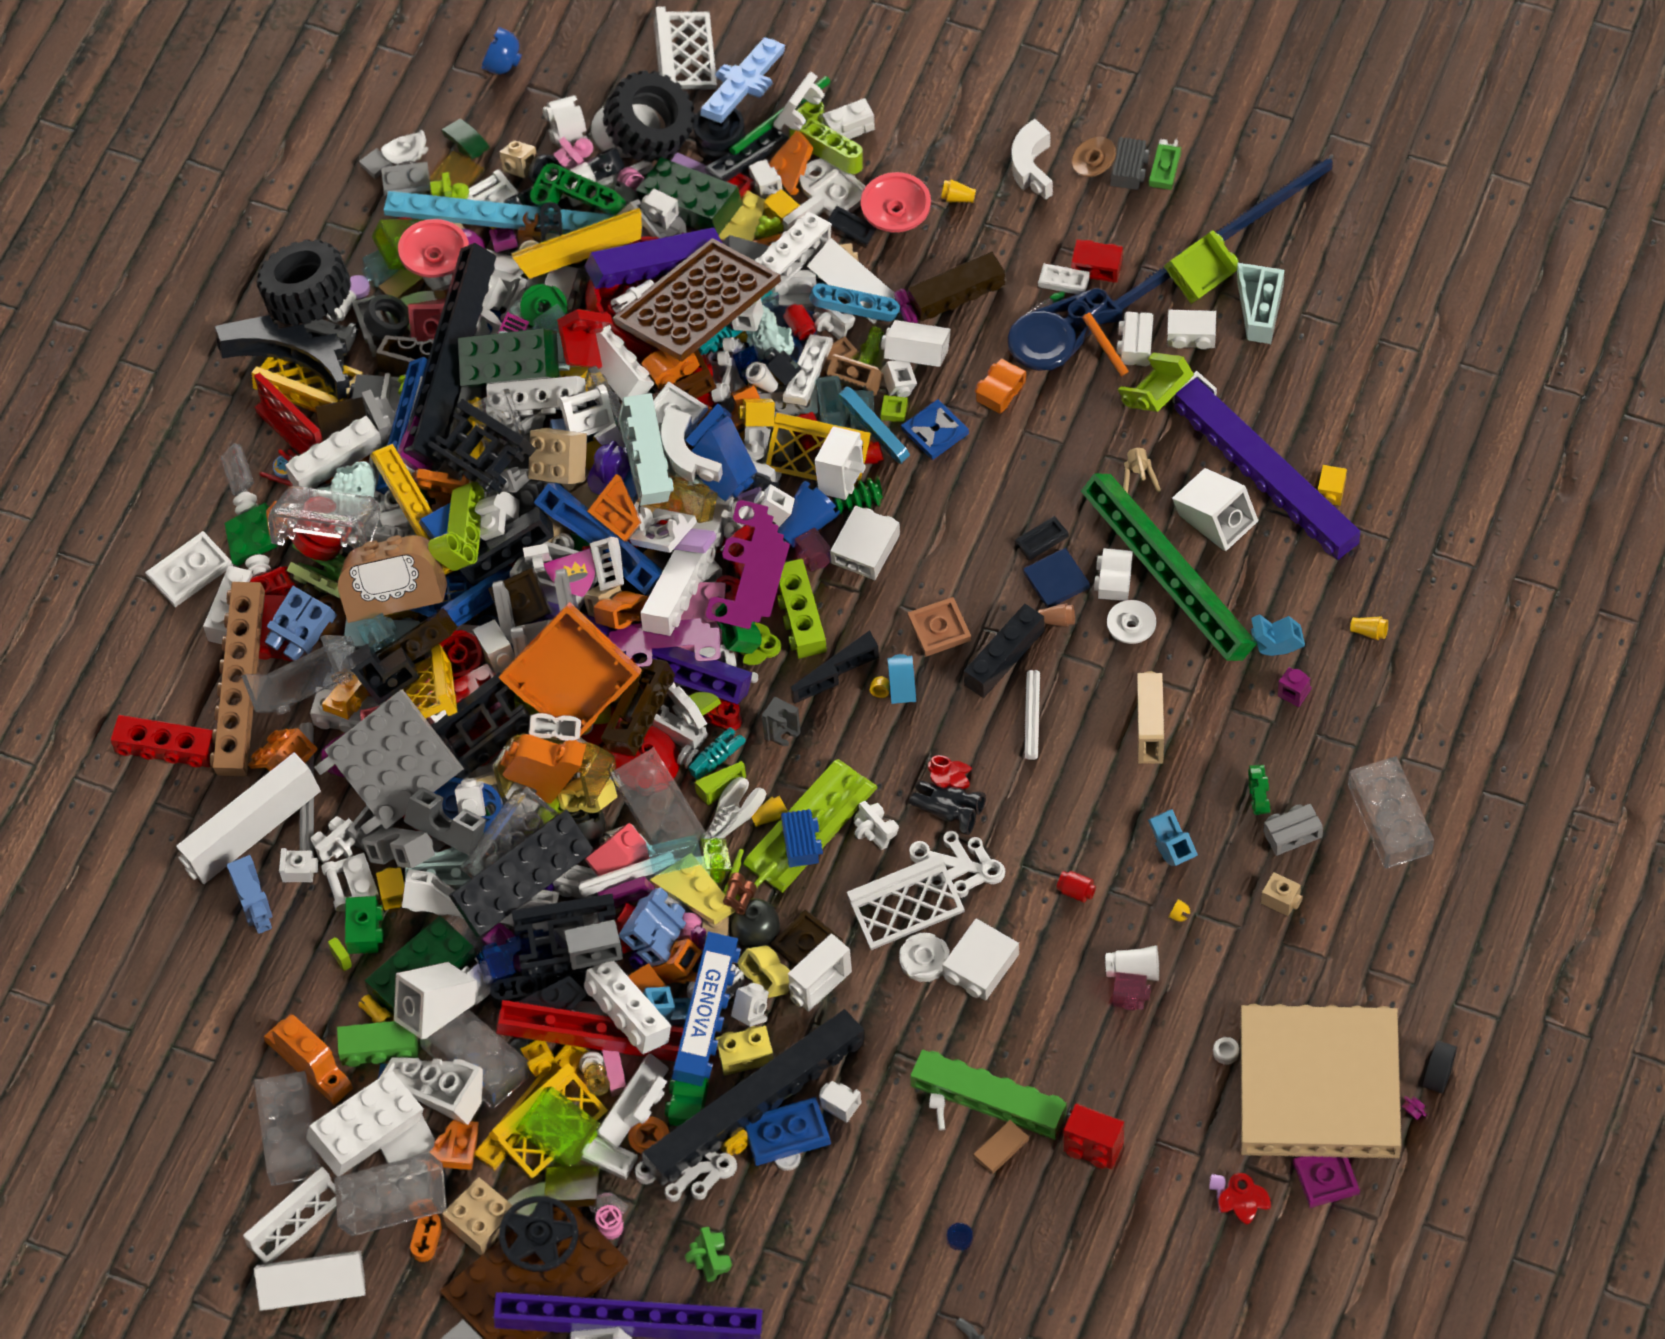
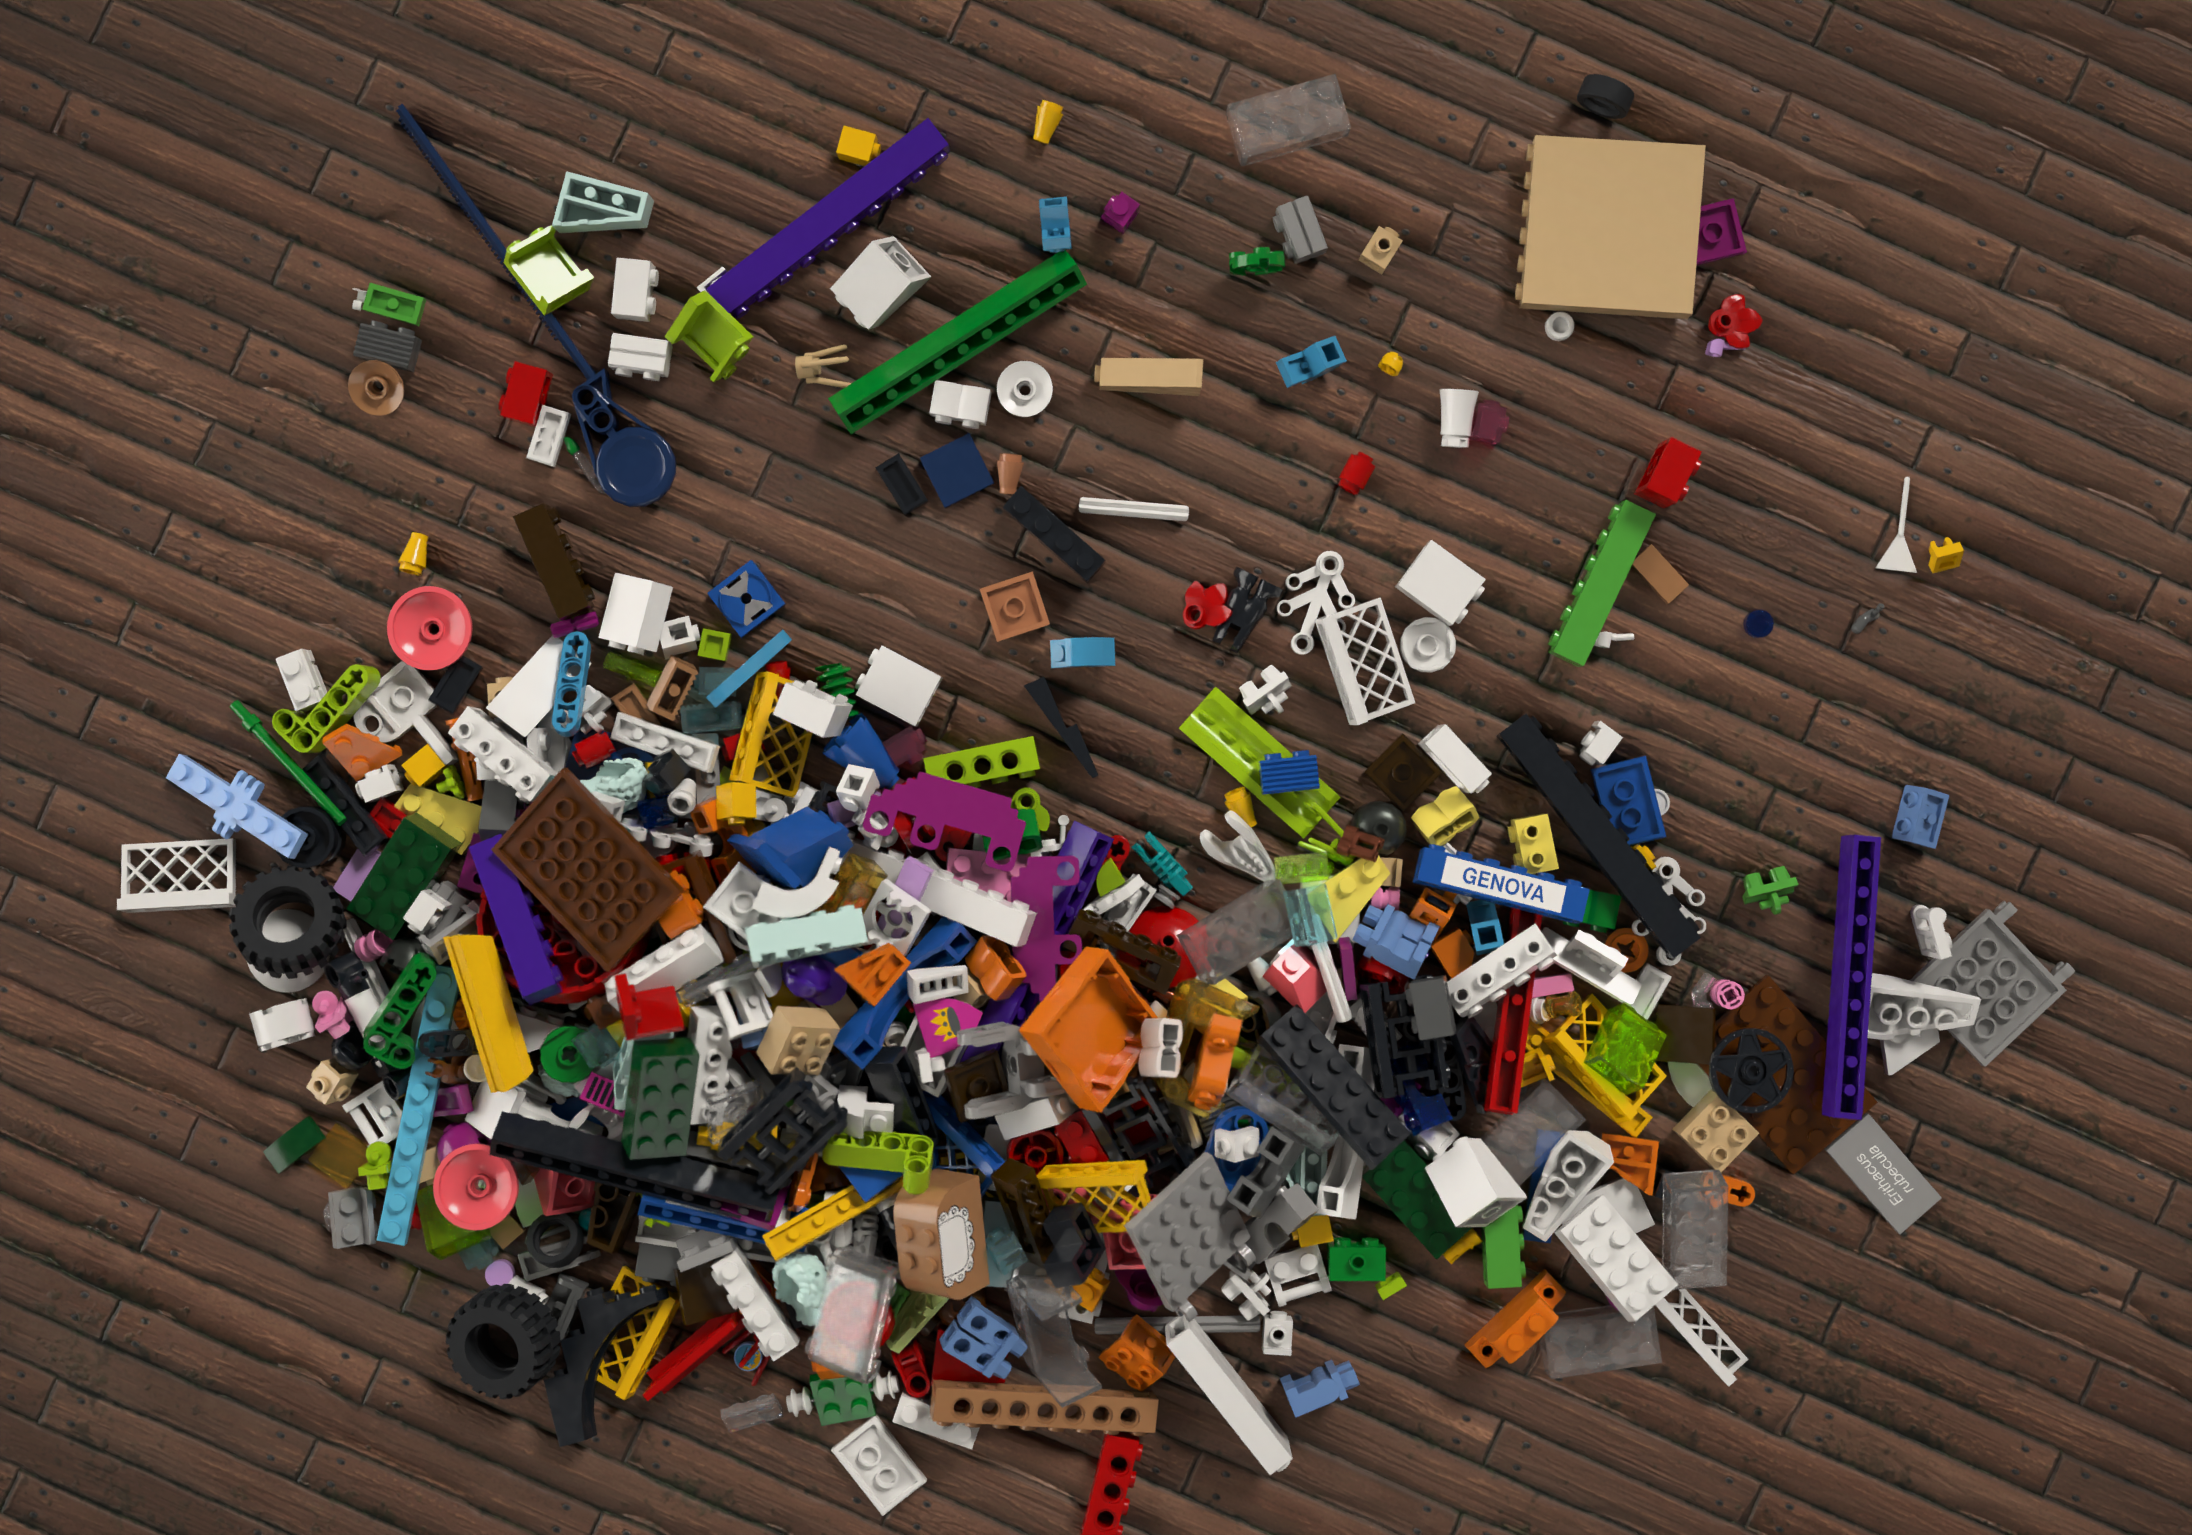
camera: 95 degrees left, 30 degrees up
white brick [254,1251,365,1311] -> none
light grey tile [359,148,392,179] -> none
white hat [381,130,428,164] -> none
blue cylinder [481,27,522,74] -> none
white pin [611,280,655,313] -> none
magenta piece [690,926,706,964] -> none
lime slope [694,761,746,805] -> none
white brick [731,983,769,1027] -> none
dark grey hinge [762,697,801,746] -> none
white piece [774,72,824,130] -> none
yellow hinge [869,676,890,698] -> none
orange brick [975,359,1026,414] -> none
white arch [1012,119,1053,200] -> none
orange bar [1082,312,1129,377] -> none
magenta plate [1401,1096,1427,1120] -> none

